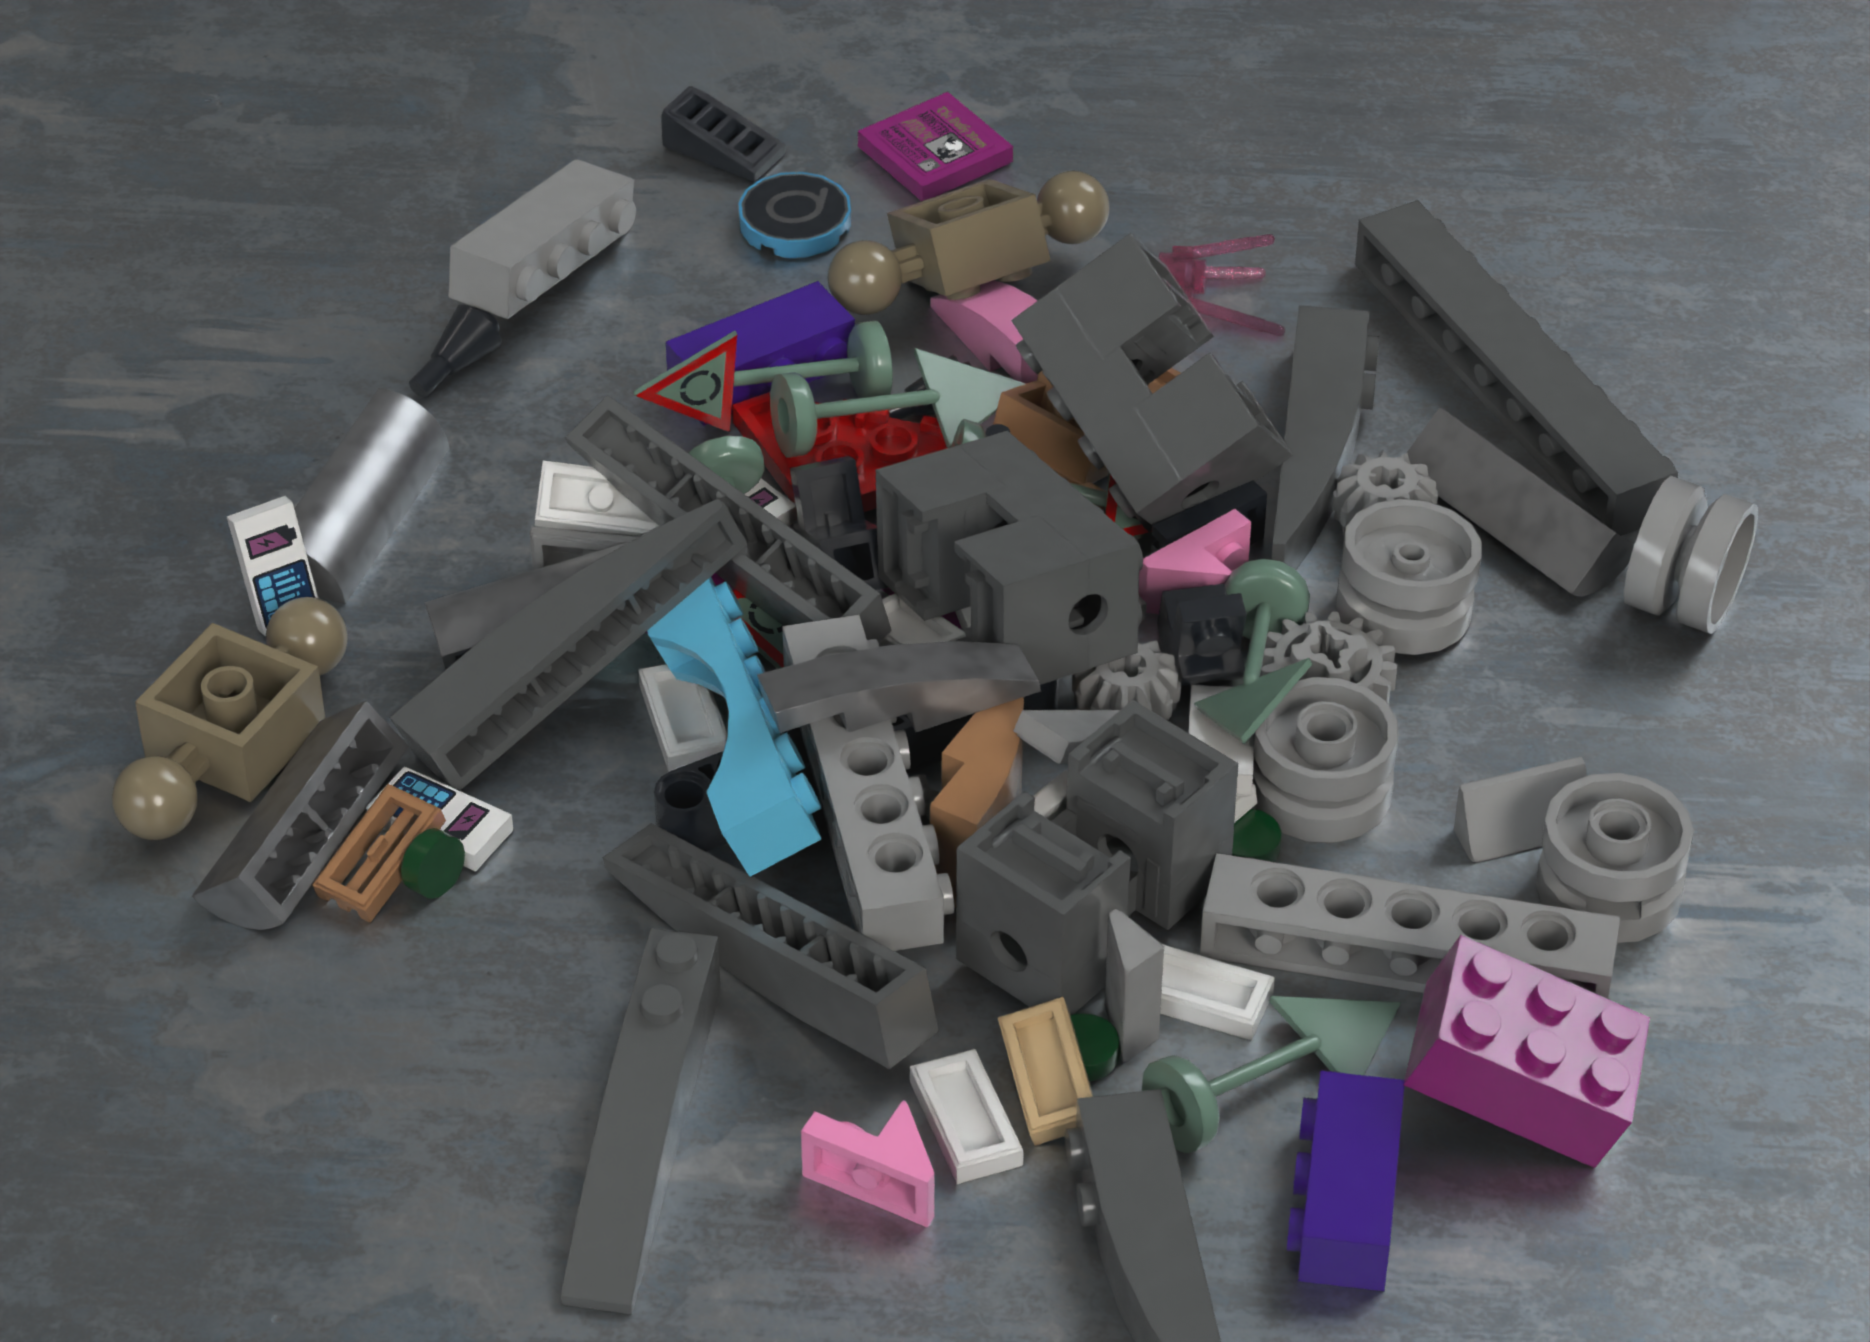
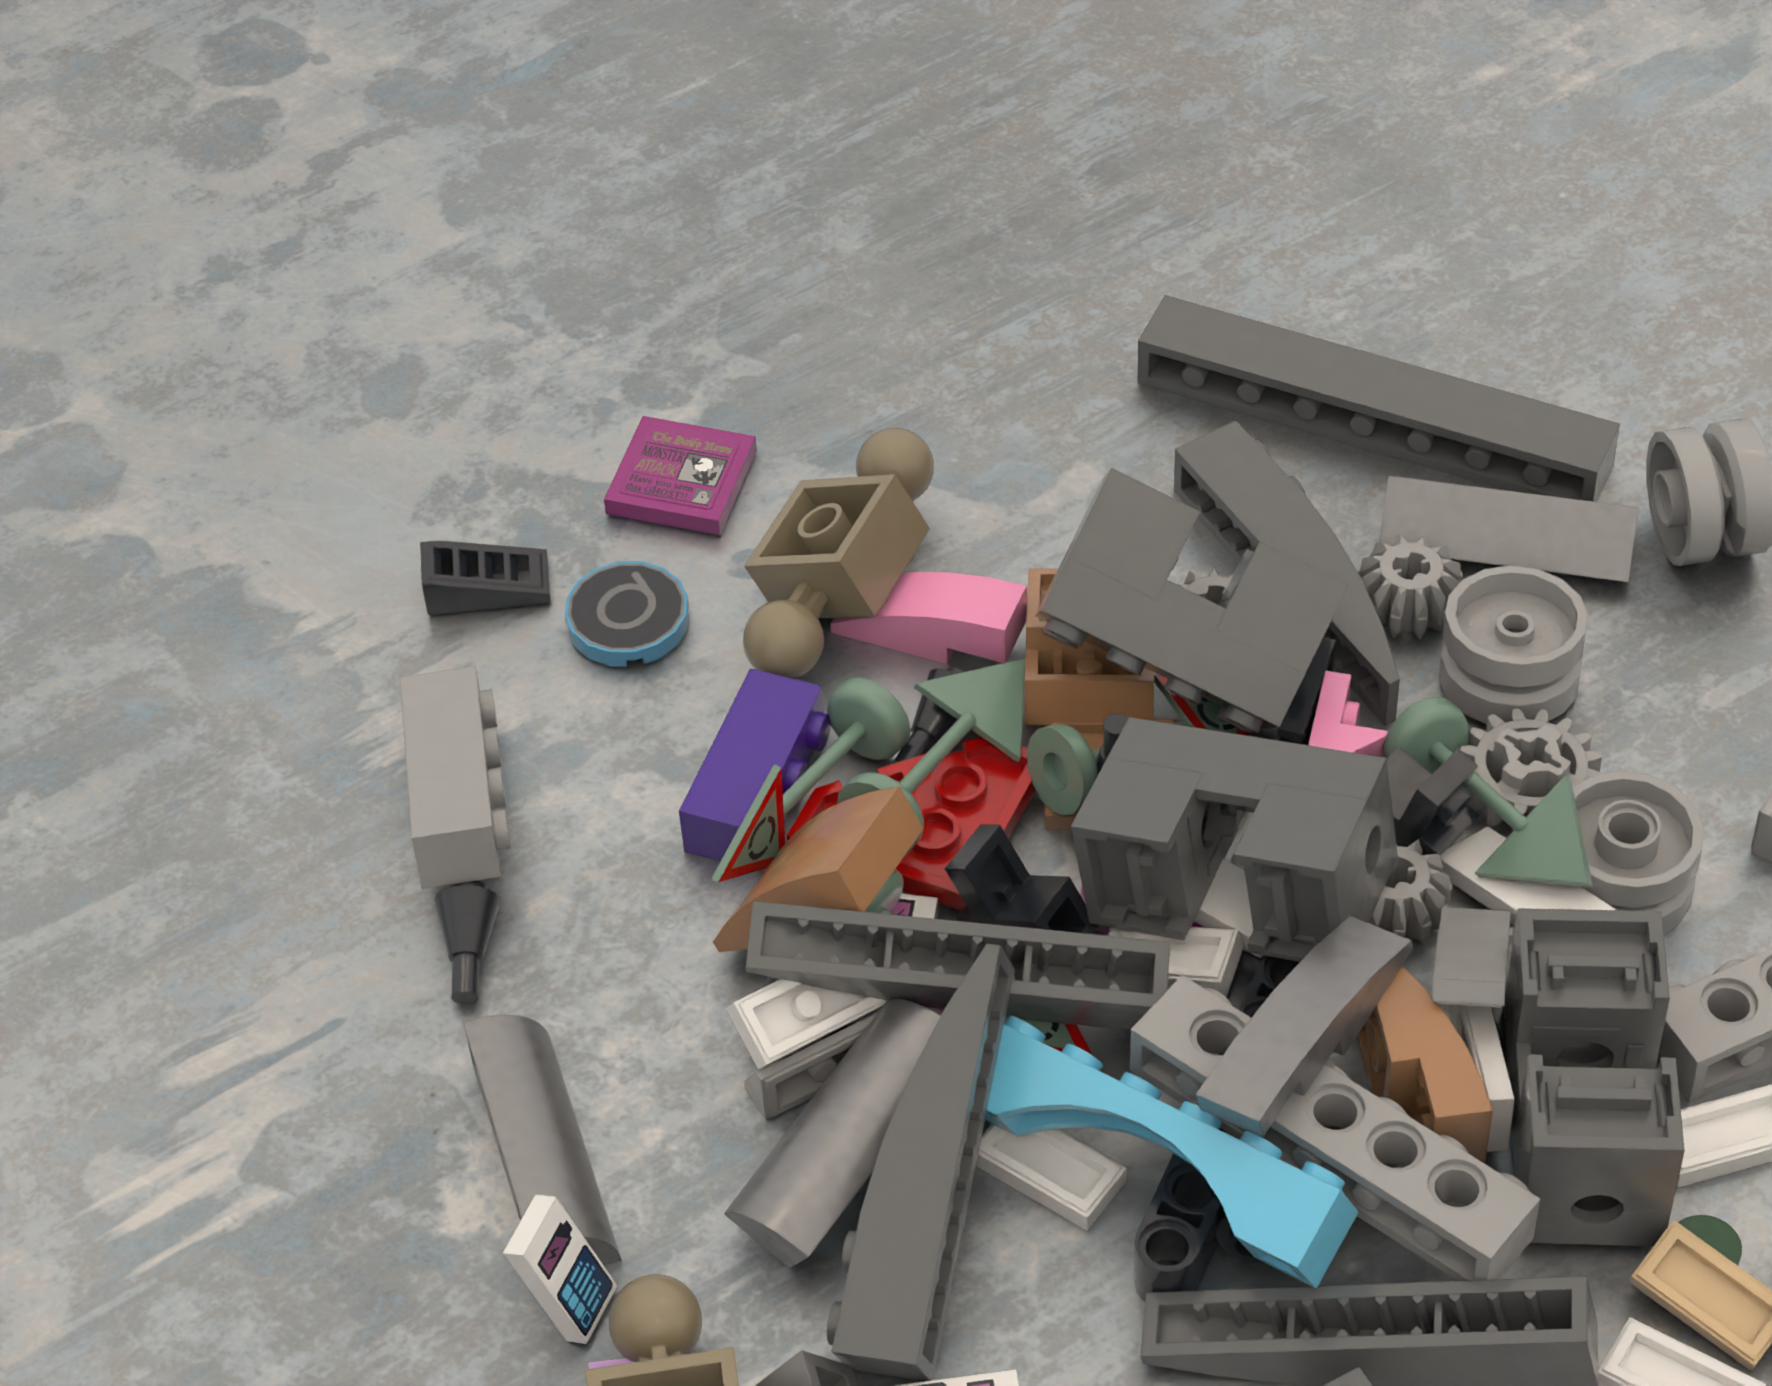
camera: 35 degrees left, 5 degrees up
light grey slope [1104,909,1164,1062] -> none
clear pink plant [1159,234,1285,336] -> none
none -> medium nougat slope [713,786,923,952]

